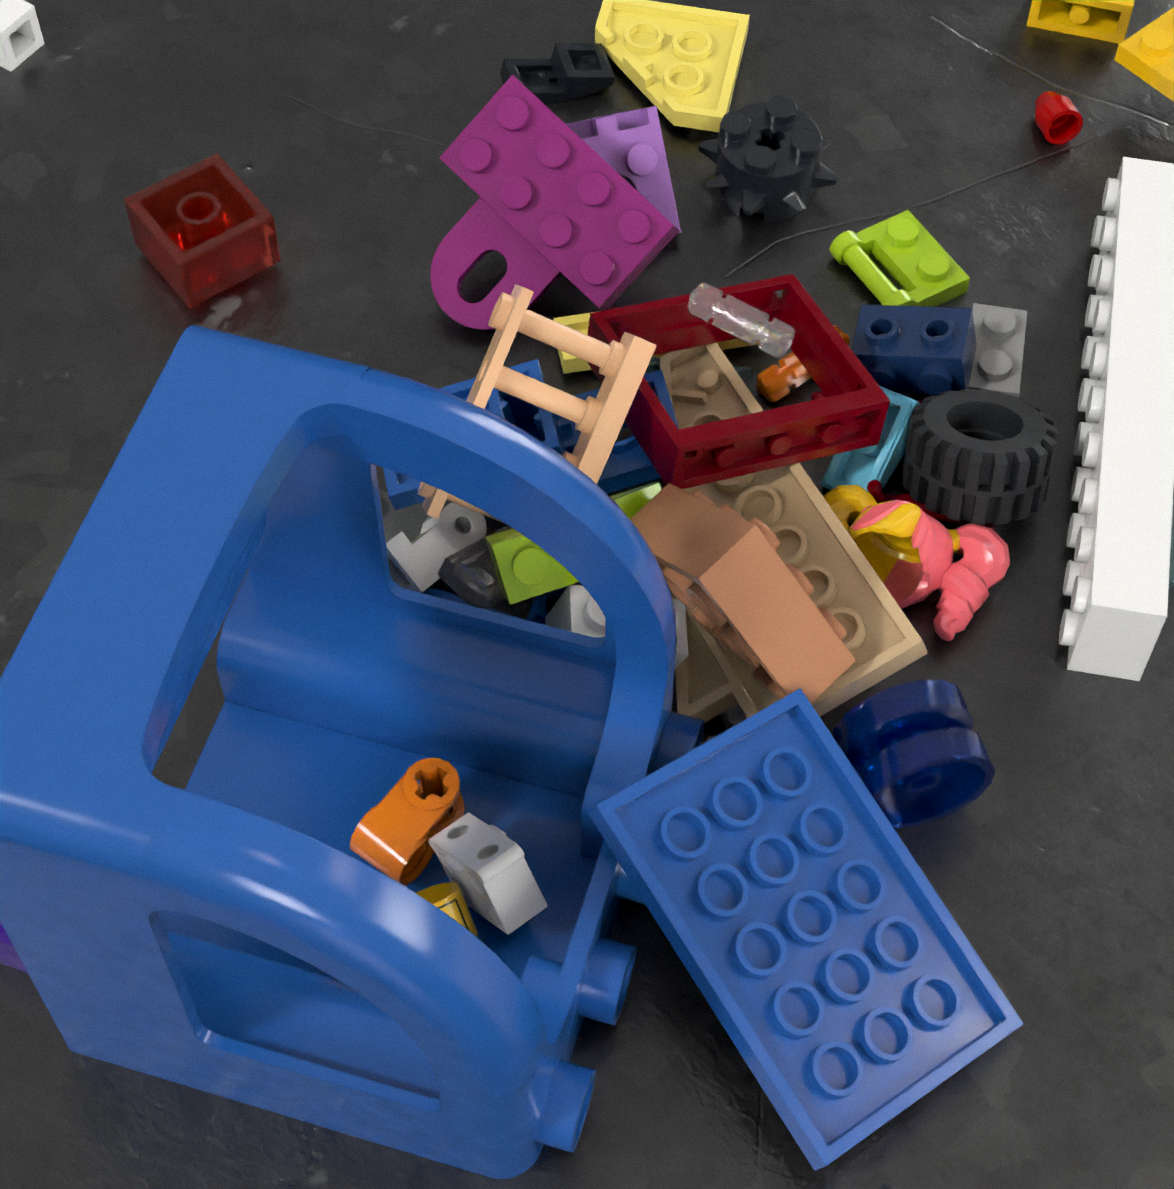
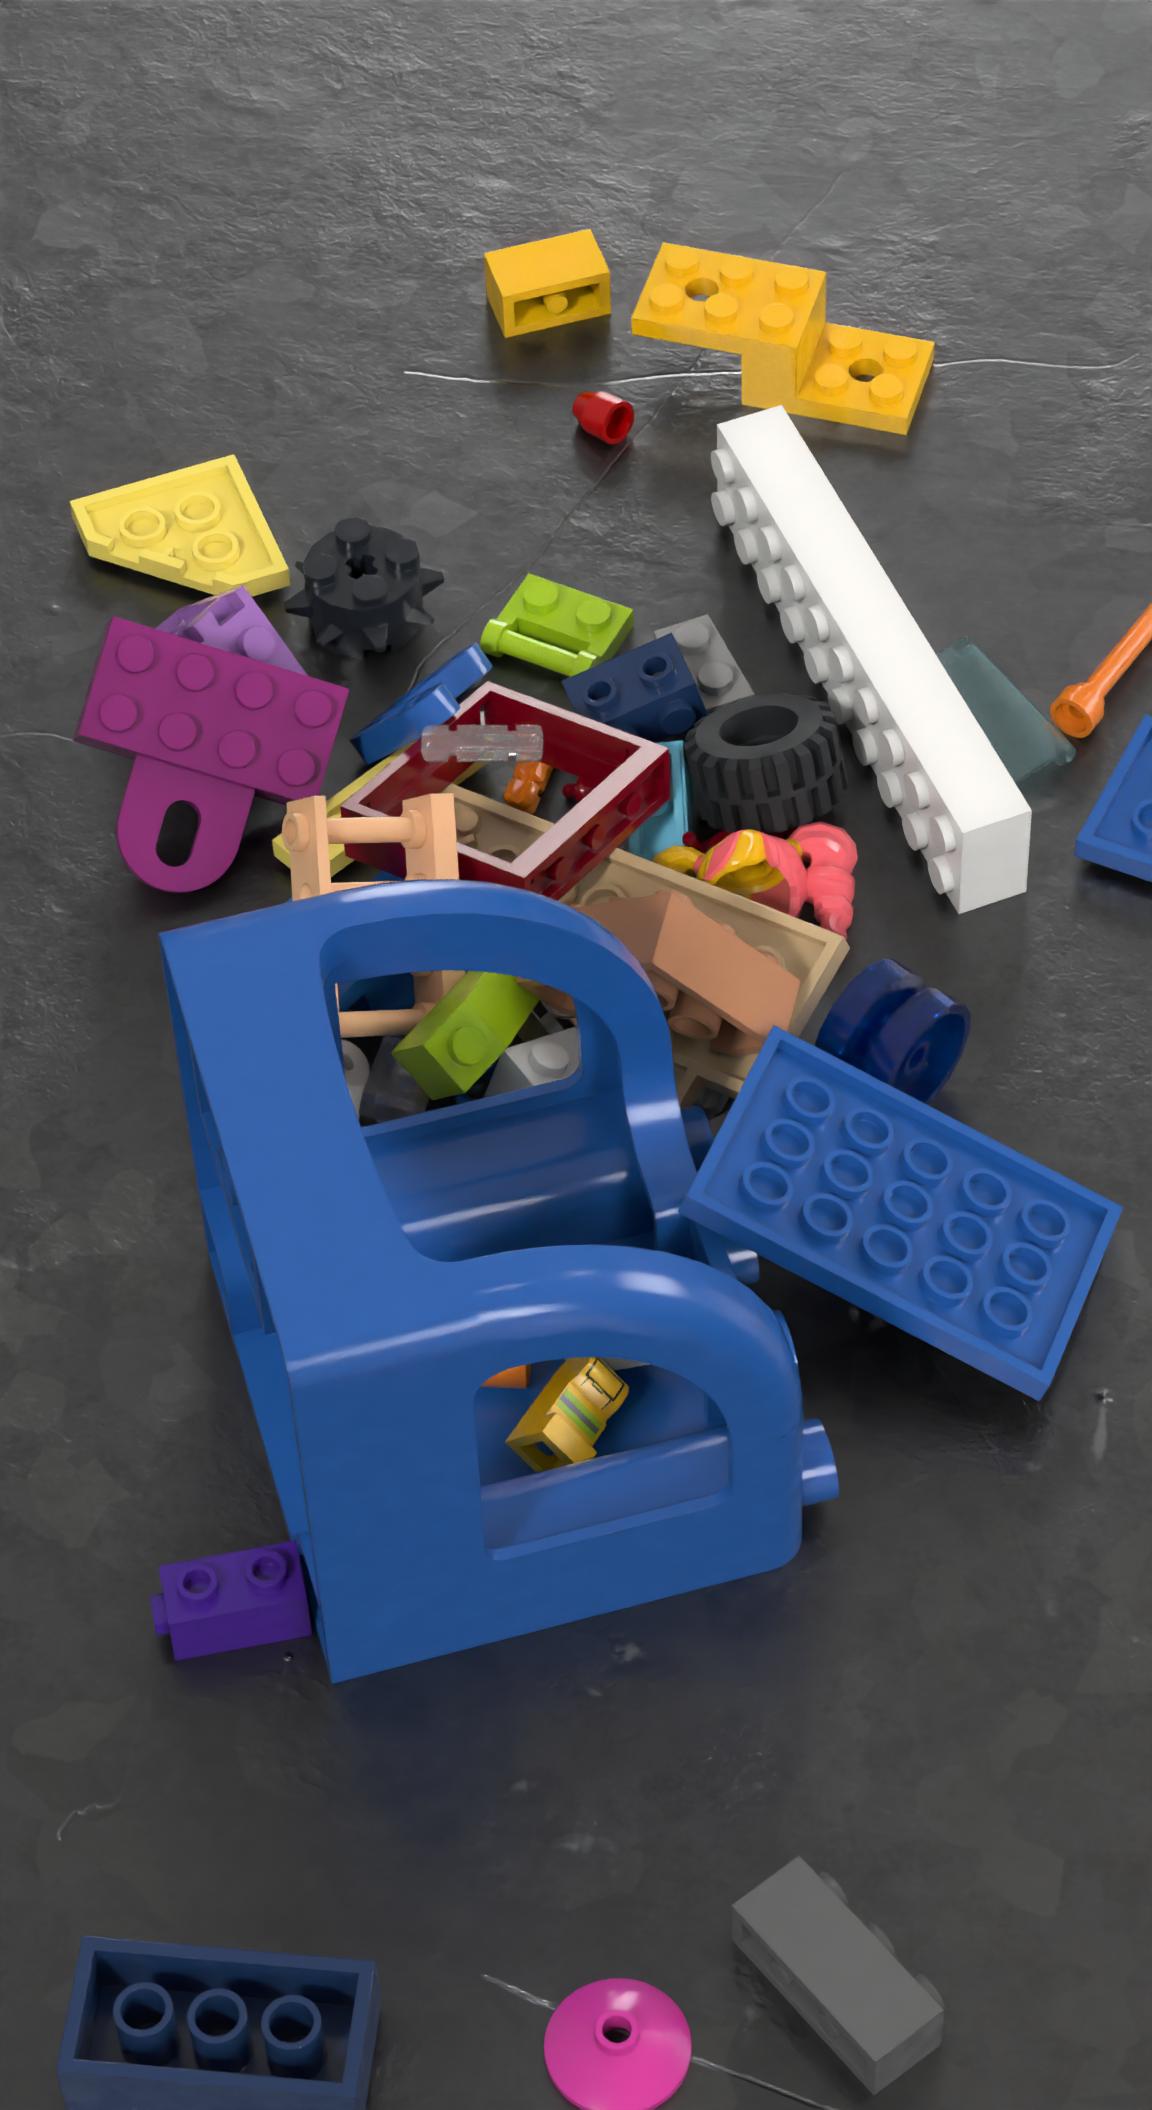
camera: 30 degrees left, 5 degrees down
black slope [500,43,615,105] -> none
none -> blue beam [349,642,493,765]

